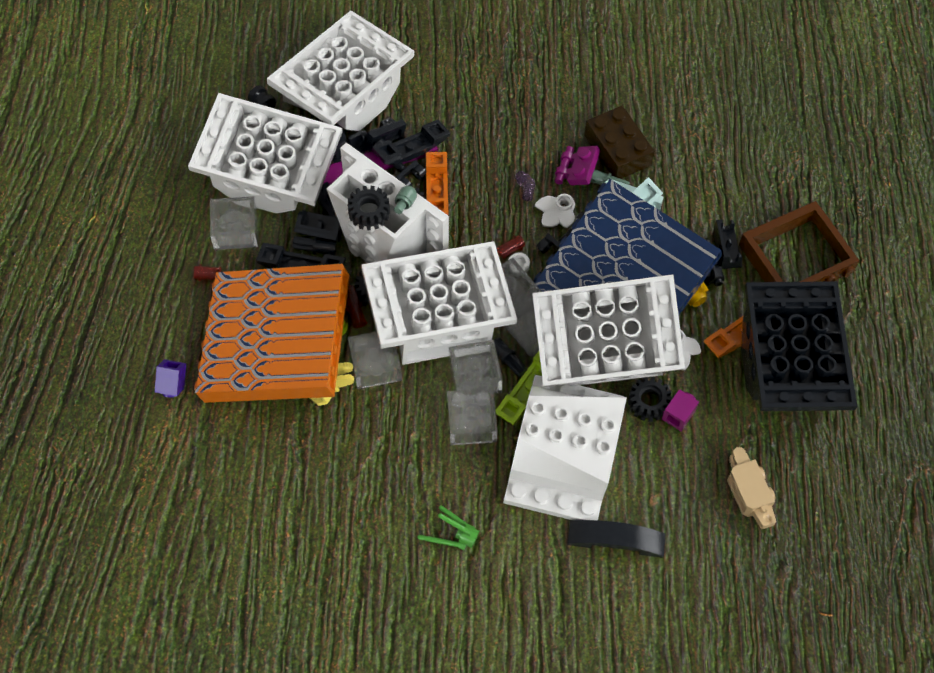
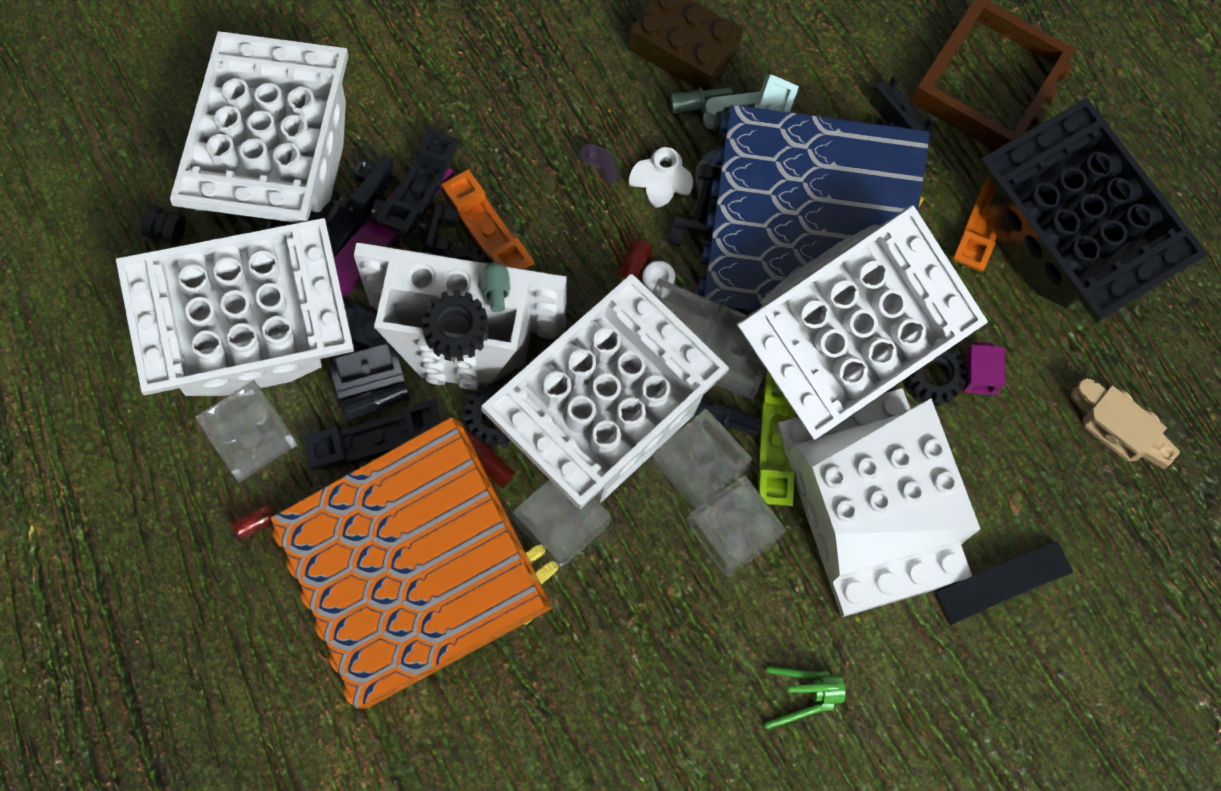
camera: 35 degrees left, 10 degrees up
brick [155,359,186,398] -> none
magenta plate [555,146,600,185] -> none

